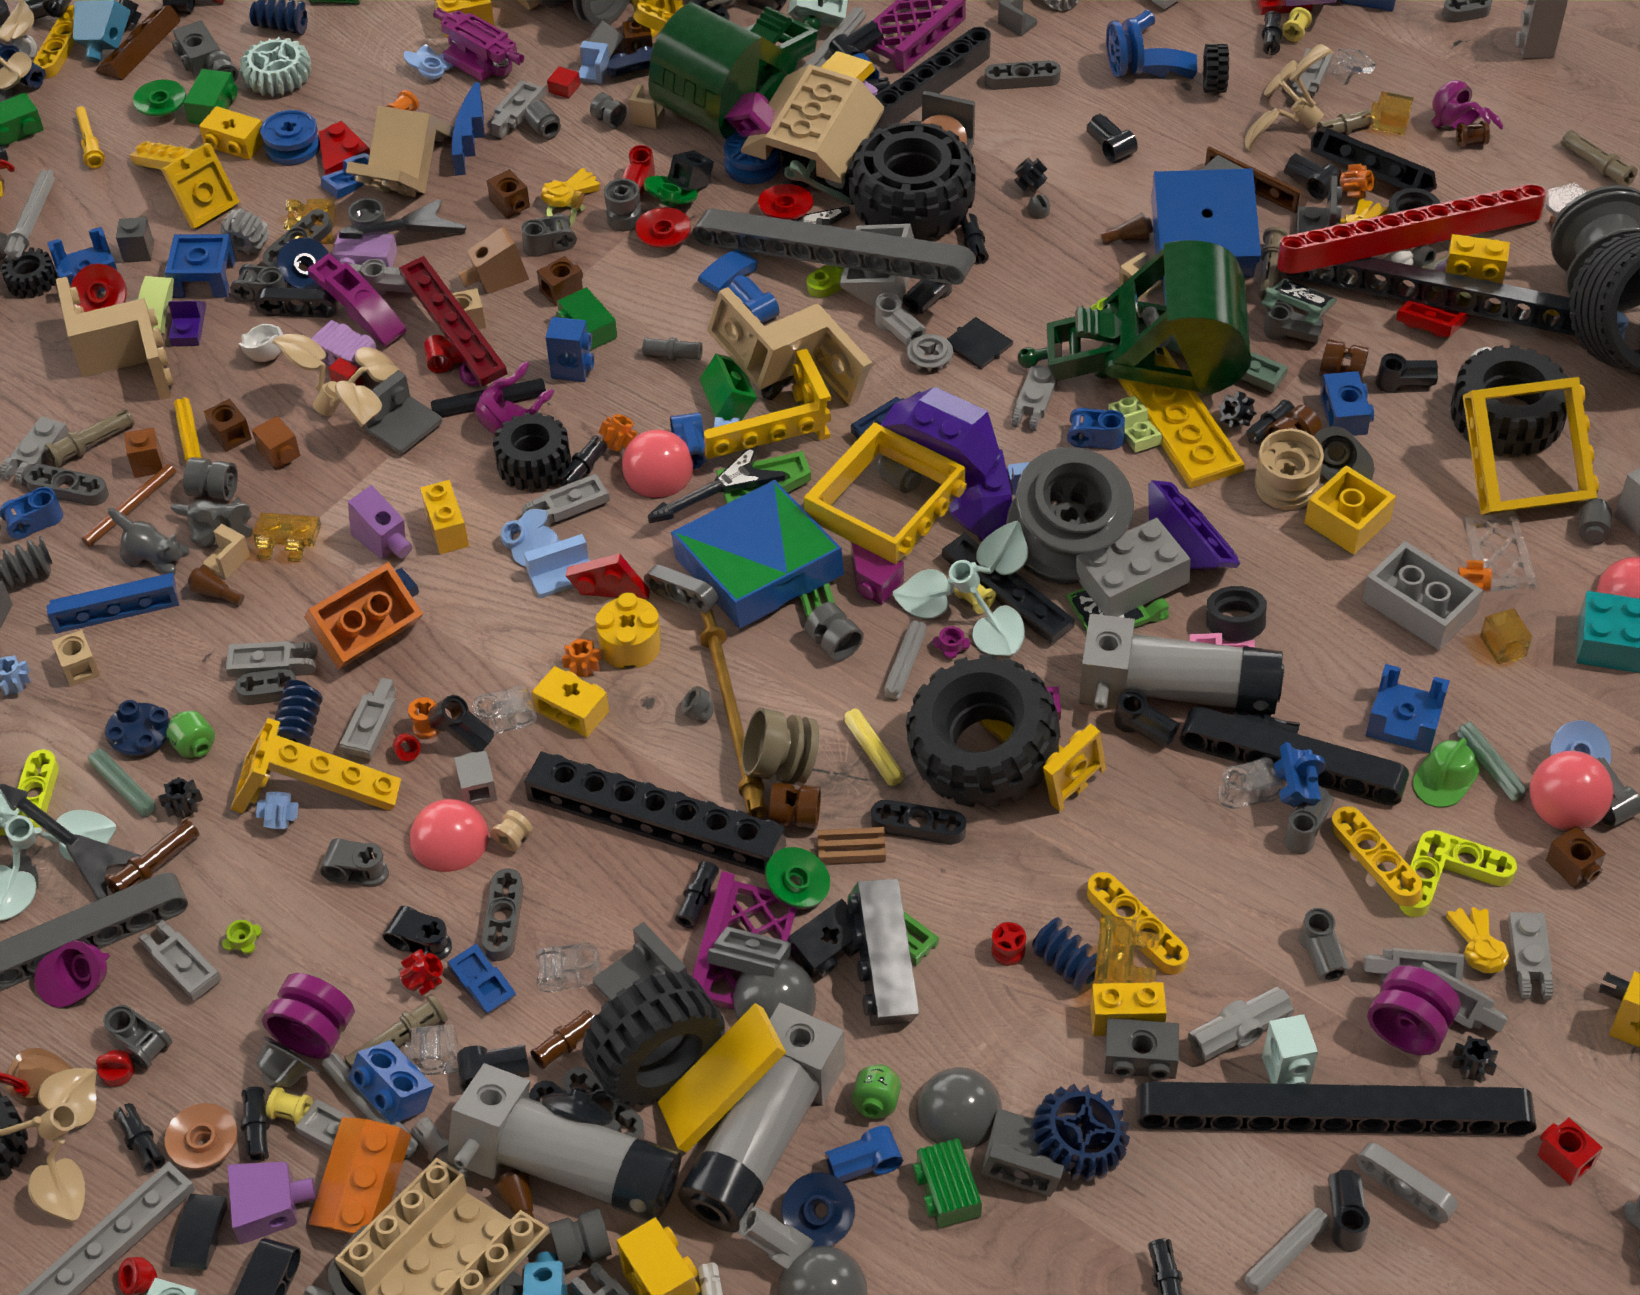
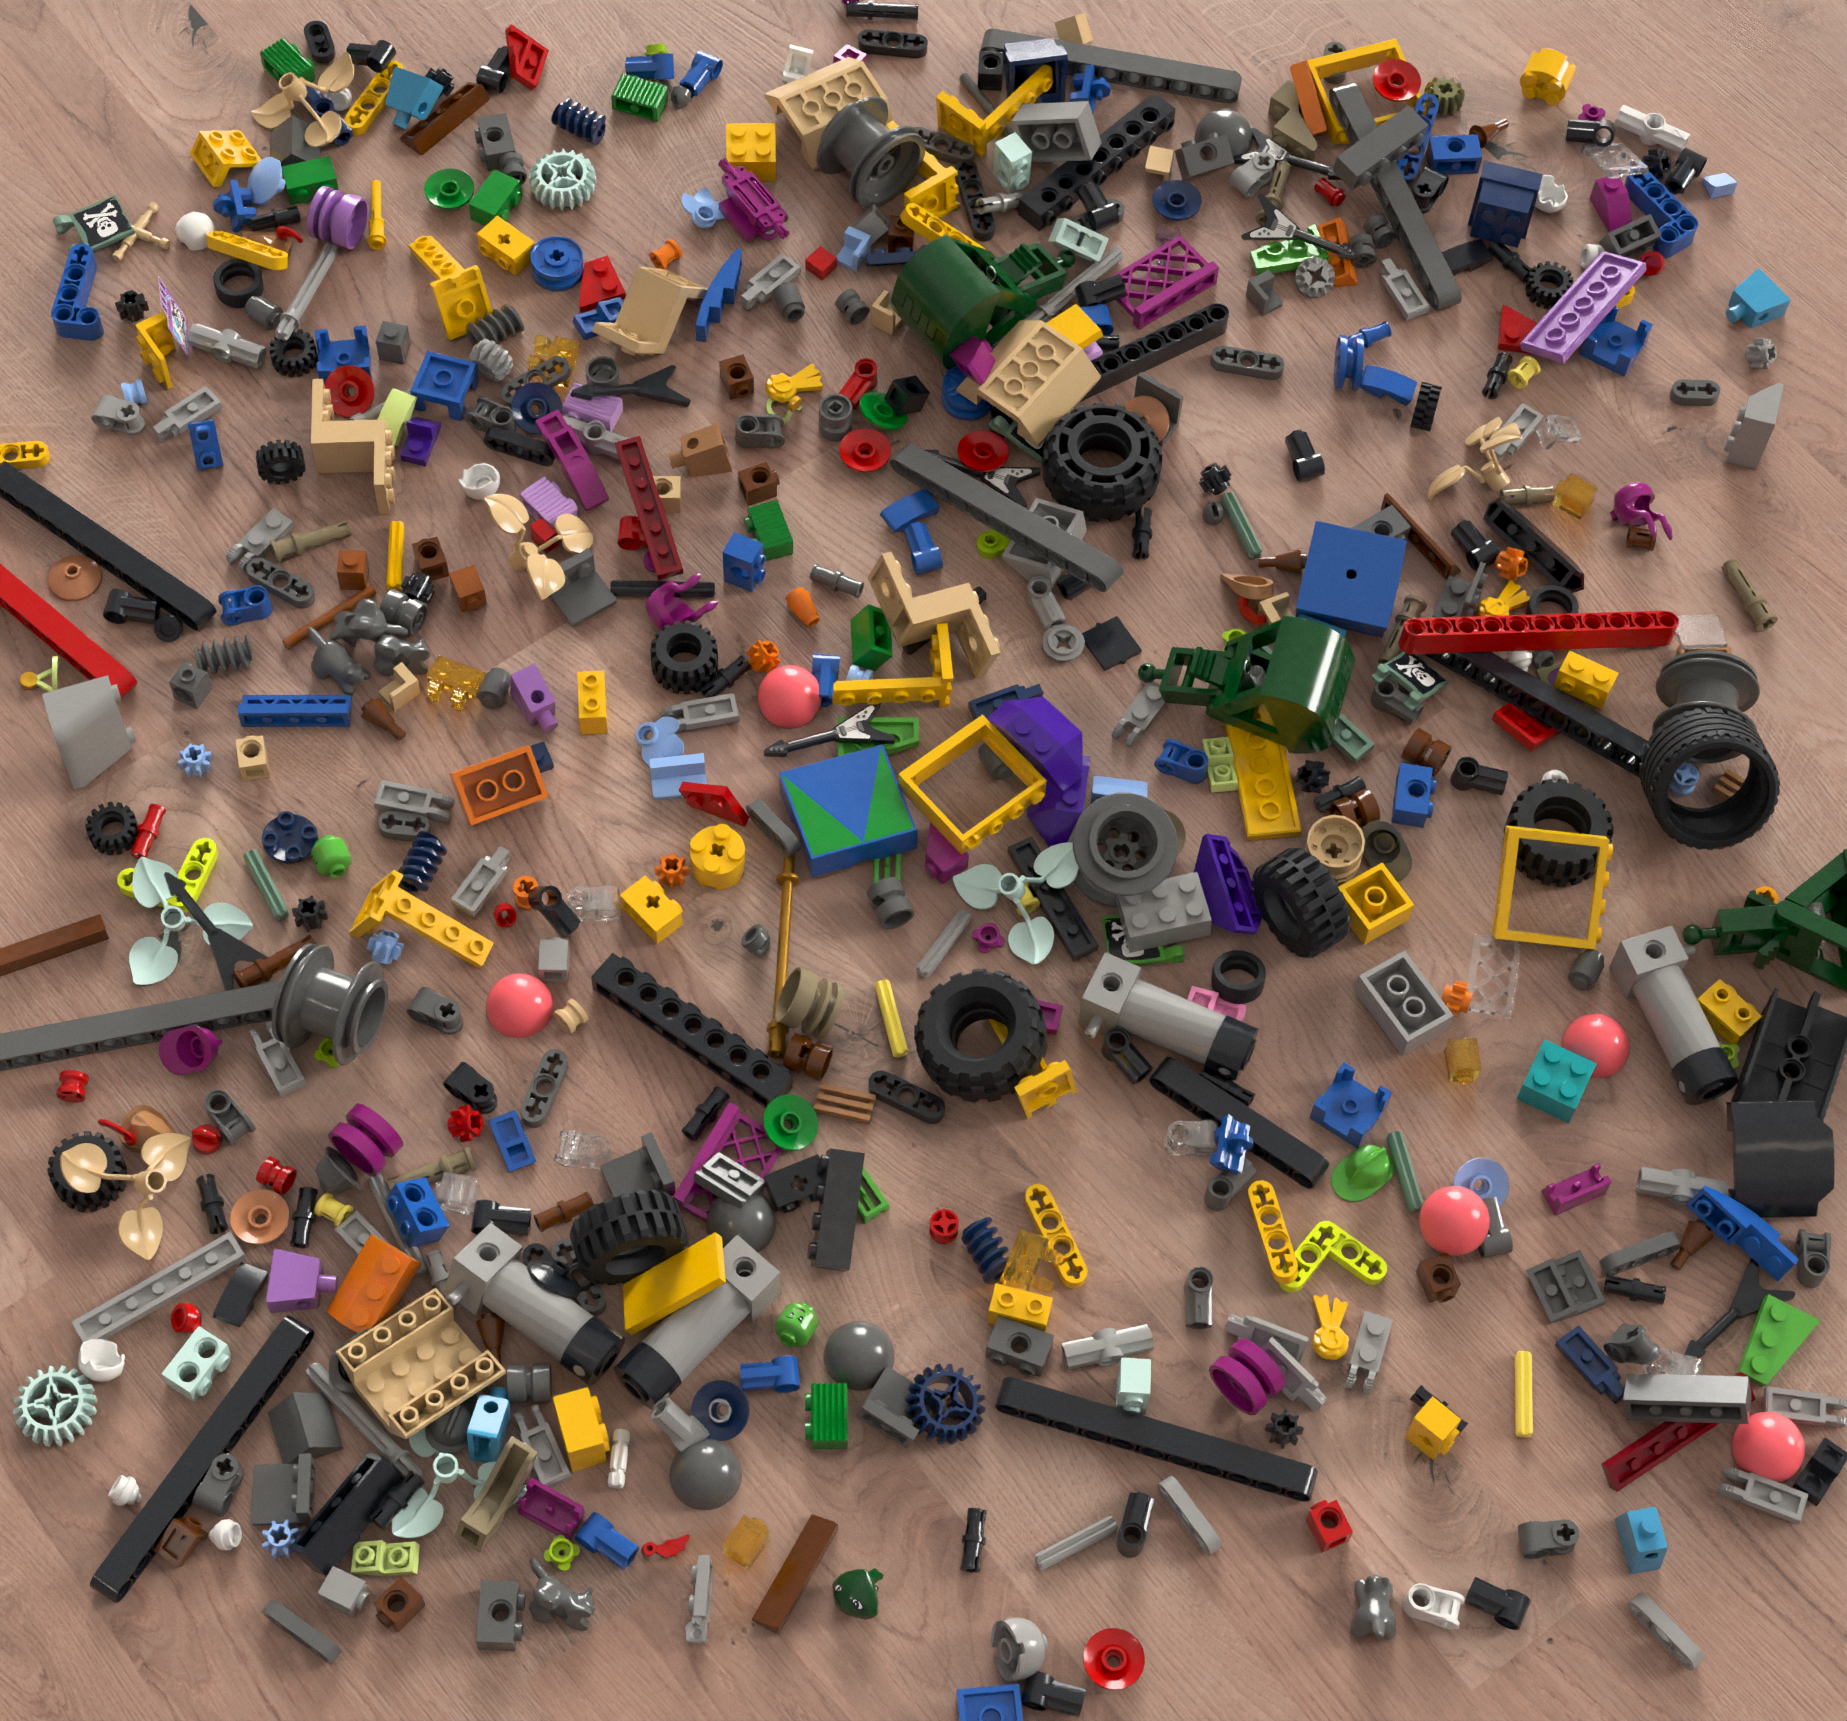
camera: 10 degrees right, 10 degrees up
none -> black tyre [256,439,306,484]
none -> red wheel [256,1156,297,1195]
none -> dark grey wheel [271,943,388,1065]
none -> medium lavender wheel [307,186,369,249]
none -> dark grey animal [329,599,409,647]
none -> black gear [401,572,435,603]
none -> dark grey piece [466,304,525,347]
none -> dark grey brick [477,667,511,709]
none -> orange cone [785,587,820,628]
none -> medium nougat piece [1220,573,1274,625]
none -> sand green axle [1221,492,1263,559]
none -> black tyre [1251,848,1351,958]

